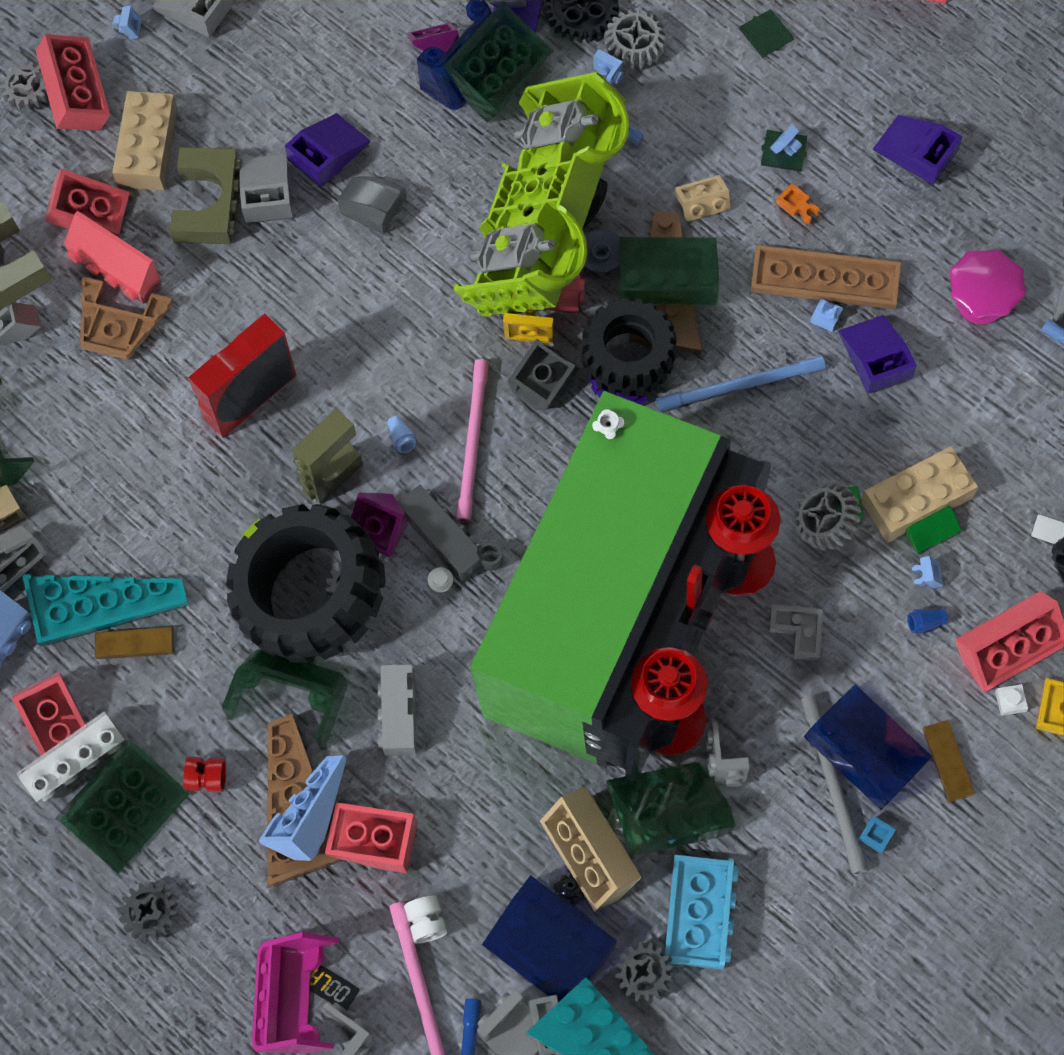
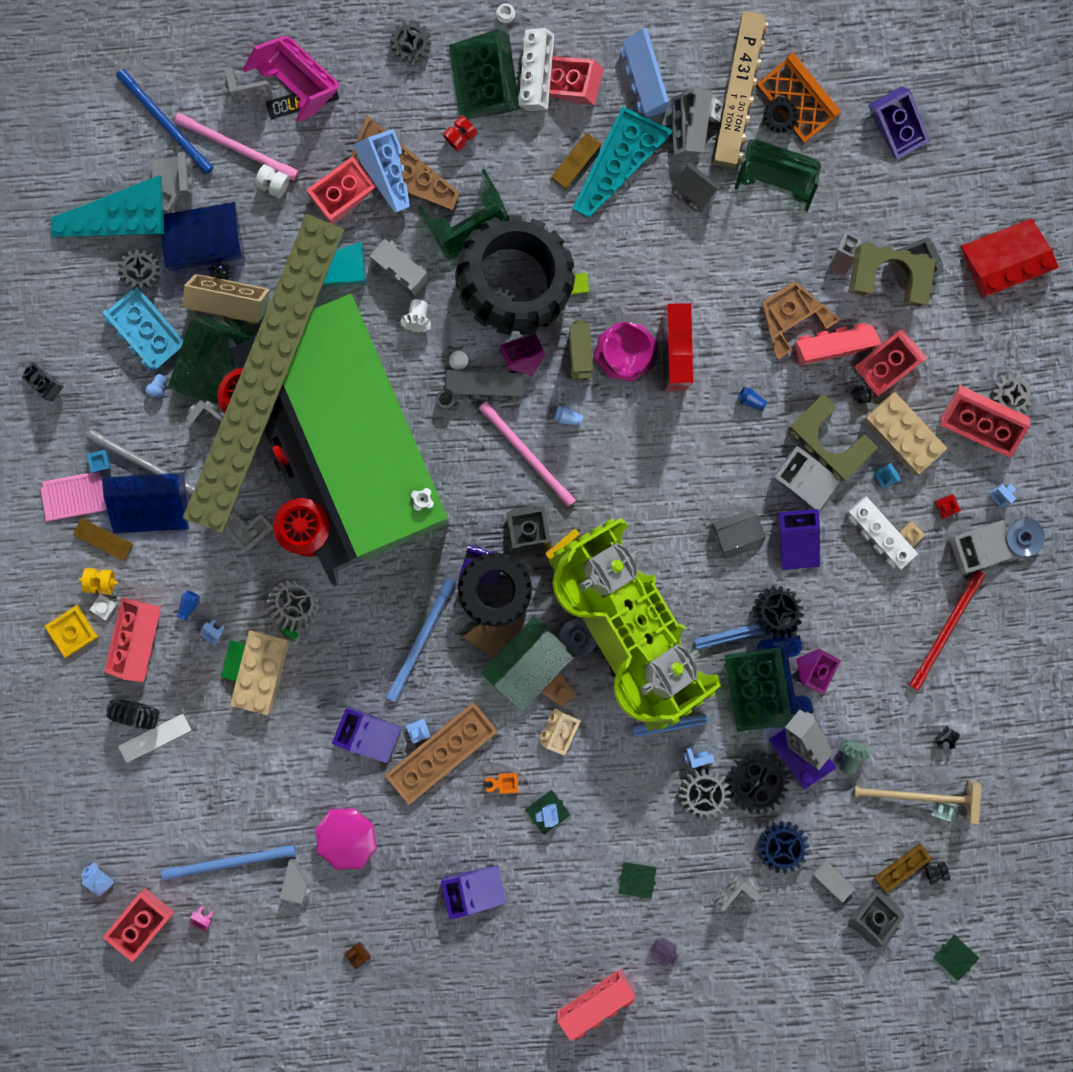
camera: 130 degrees right, 20 degrees up
none -> black slope [21,362,64,402]
none -> bright pink window [40,472,110,522]
none -> yellow wheel [79,568,118,595]
none -> light blue piece [145,374,167,399]
none -> olive plate [183,214,344,534]
none -> teal slope [322,242,366,287]
none -> white gear [401,299,431,333]
none -> white plate [496,4,515,23]
none -> dark pink piece [594,322,658,382]
none -> dark grey slope [672,163,720,213]
none -> medium blue axle [694,624,766,650]
none -> blue cone [737,387,767,411]
none -> black gear [752,586,804,638]
none -> white brick [846,497,918,569]
none -> black plant [851,385,875,404]
none -> dark azure plate [873,463,901,489]
none -> tan tile [899,521,925,547]
none -> red tile [934,494,961,519]

